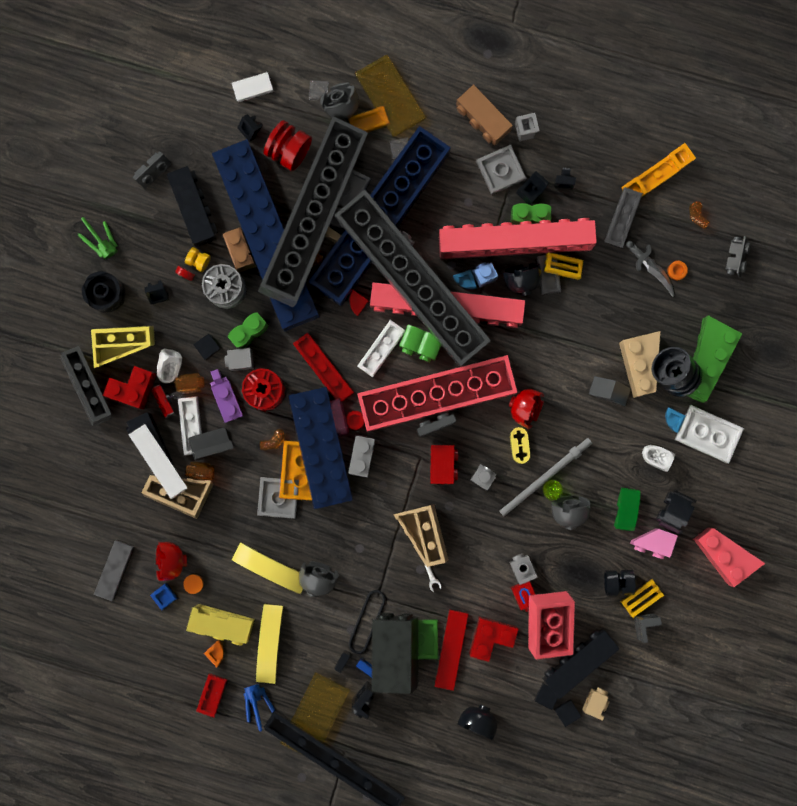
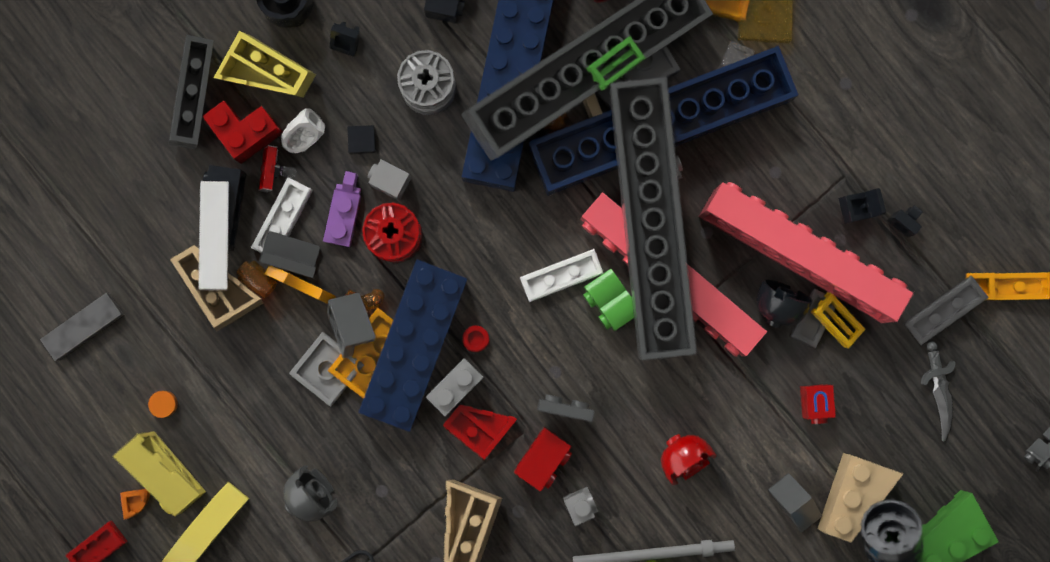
camera: 20 degrees right, 0 degrees up
blue tile [150,583,178,611] -> none
red cylinder [156,542,187,581] -> none
red tile [175,265,195,281] -> none
clear orange brick [175,373,204,394] -> none
yellow wheel [185,247,211,272] -> none
medium nougat brick [223,228,256,273] -> none
bright green brick [228,312,269,349] -> none
light yellow slope [232,543,303,594] -> none
red tile [293,333,354,404] -> none
clear pink beam [331,398,349,436] -> none
red tile [350,290,369,316] -> none
coral brick [357,355,517,432] -> none
dark azure tile [453,270,477,289] -> none
medium nougat brick [456,85,513,146] -> none
light blue brick [472,262,498,288] -> none
light grey tile [476,145,526,195] -> none
light yellow beam [510,427,530,464] -> none
bright green brick [511,203,551,225] -> none
light grey brick [515,113,540,141] -> none
orange tile [667,261,688,281] -> none
clear orange arm [689,201,710,229] -> none
none -> light orange tile [265,266,336,304]
none -> dark grey panel [327,293,376,358]
none -> red wing [443,404,517,460]
none -> bright green tile [586,36,646,91]
none -> red brick [800,384,836,424]

